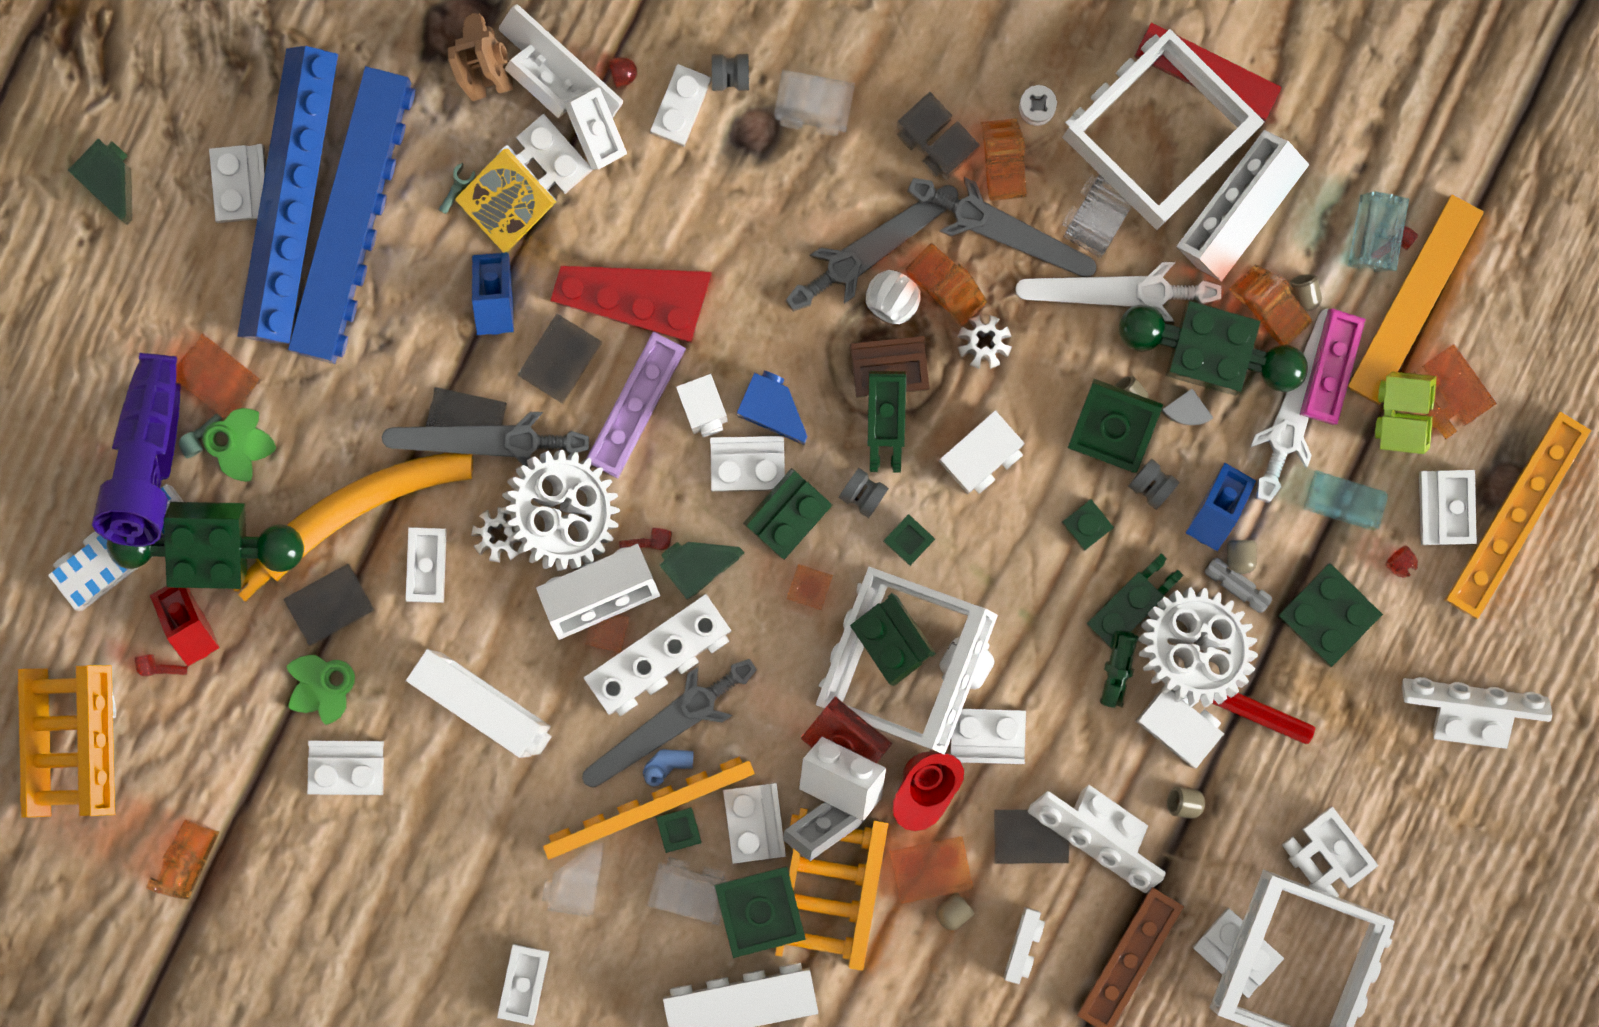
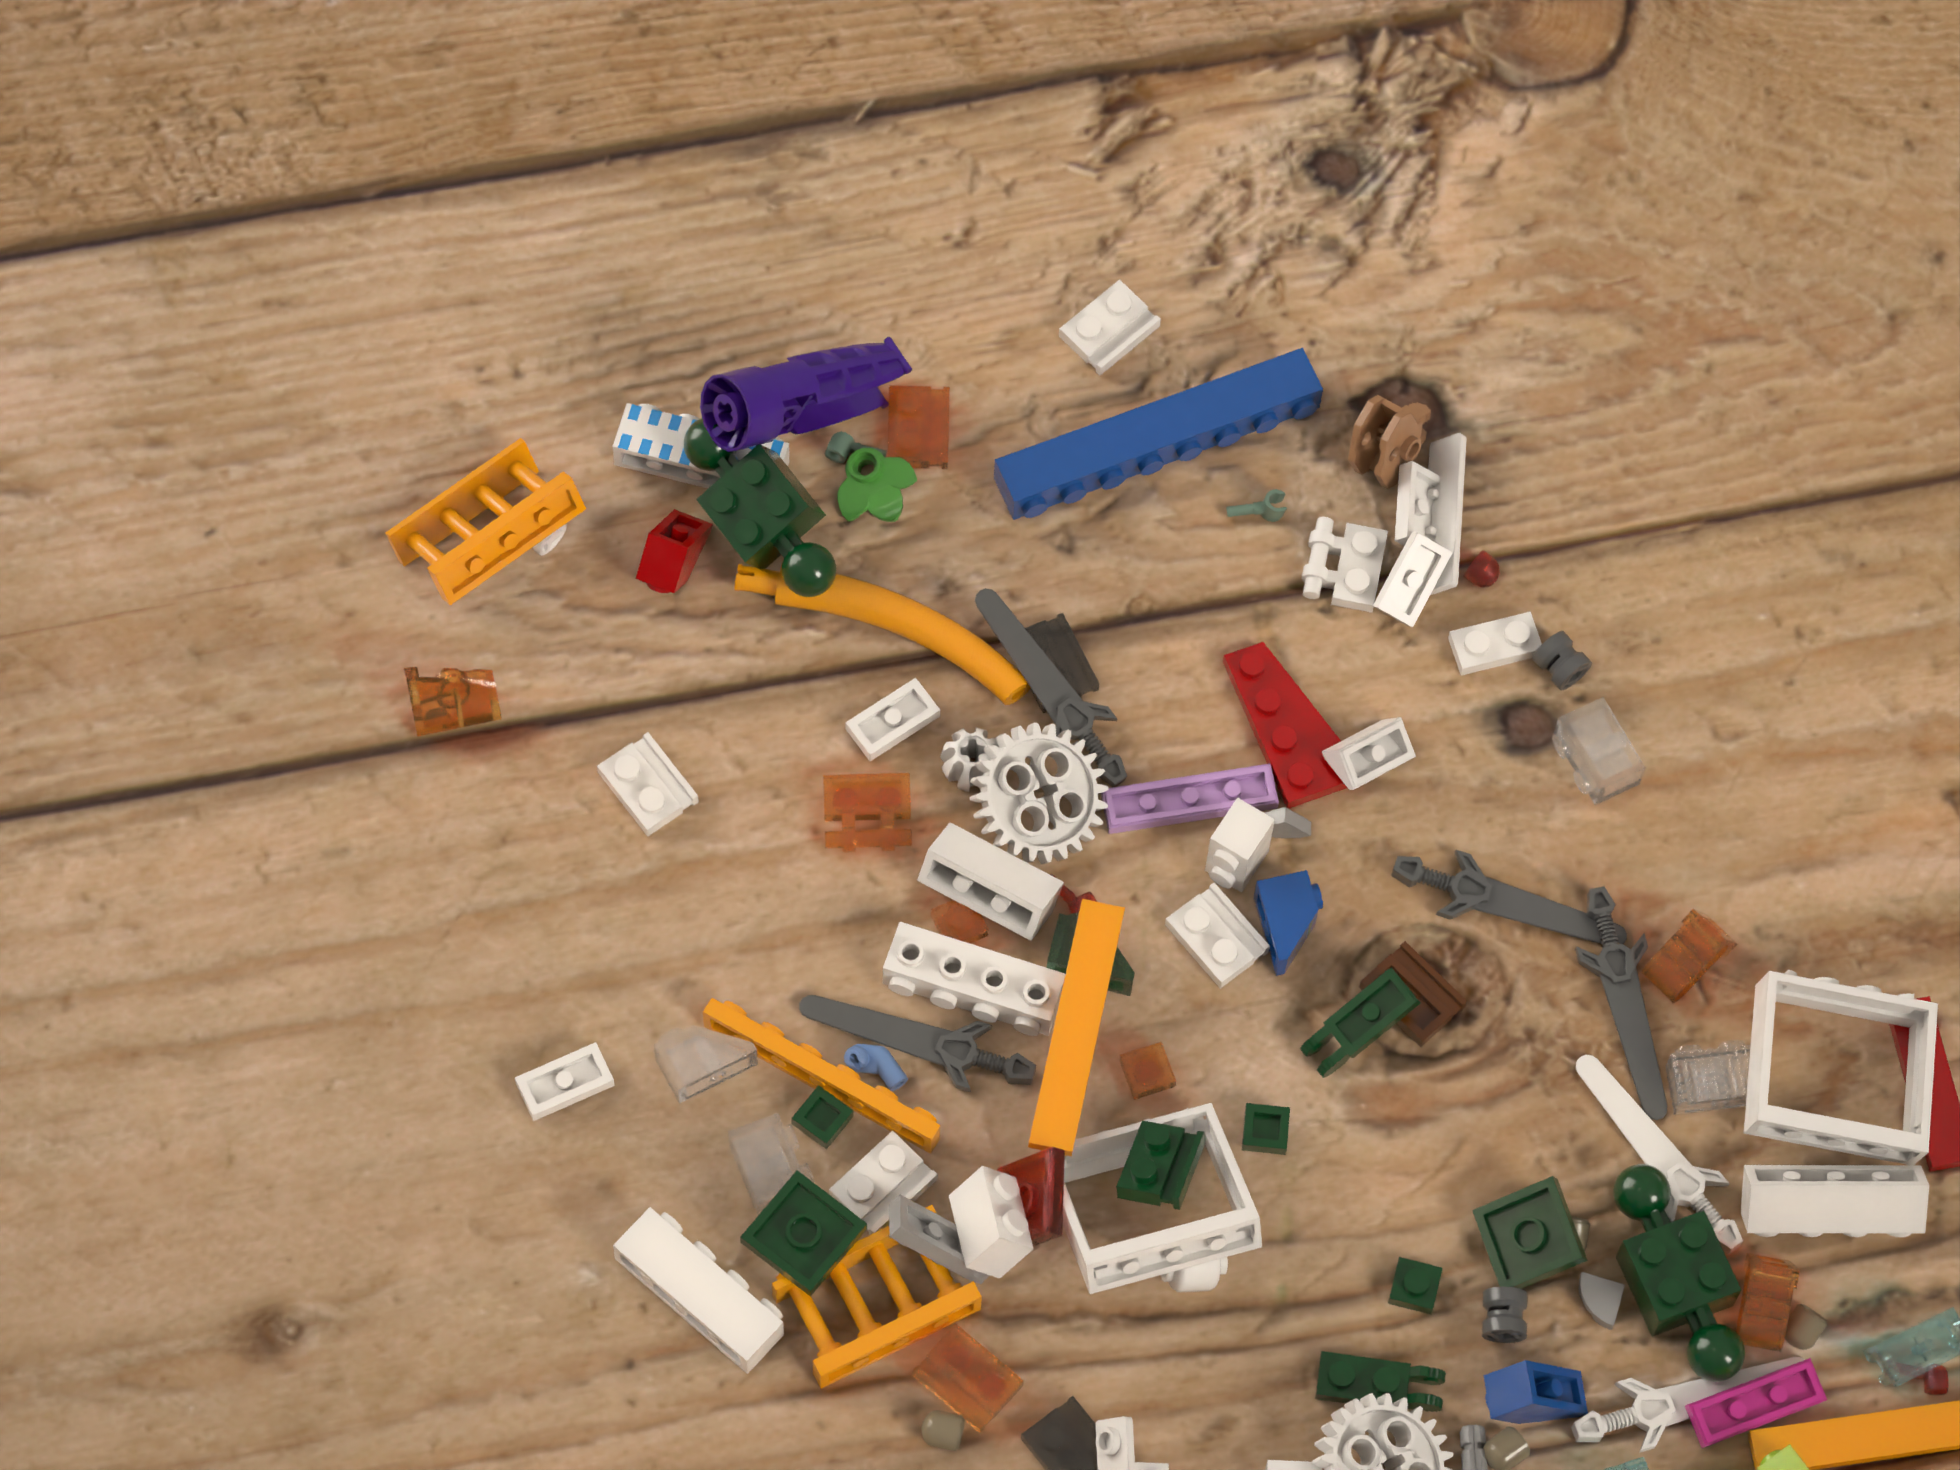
camera: 50 degrees right, 20 degrees down
clear green slope [68,138,132,225] -> none
clear red hand [135,654,188,676] -> none
blue brick [237,46,338,344] -> none
clear smoke plate [284,563,375,646] -> none
bright green plate [287,655,355,725] -> none
white window [406,649,552,758] -> none
yellow tile [455,148,557,253] -> none
blue slope [472,252,514,335] -> none
clear smoke plate [517,313,602,404] -> none
dark green plate [743,468,833,560] -> none
dark grey wheel [838,468,889,518] -> none
white piece [866,270,921,324] -> none
red piece [893,750,964,831] -> none
clear smoke piece [897,92,980,180] -> none
clear orange tile [905,243,988,327] -> none
white brick [939,410,1025,494] -> none
white plate [950,709,1026,764] -> none
white piece [957,315,1012,369] -> none
white wheel [1019,85,1057,126] -> none
dark green pin [1100,630,1139,708] -> none
none -> clear orange plate [823,773,912,852]
none -> light orange tile [1028,899,1125,1157]
none -> light grey tile [1264,807,1311,838]
none -> white slope [1322,717,1416,790]

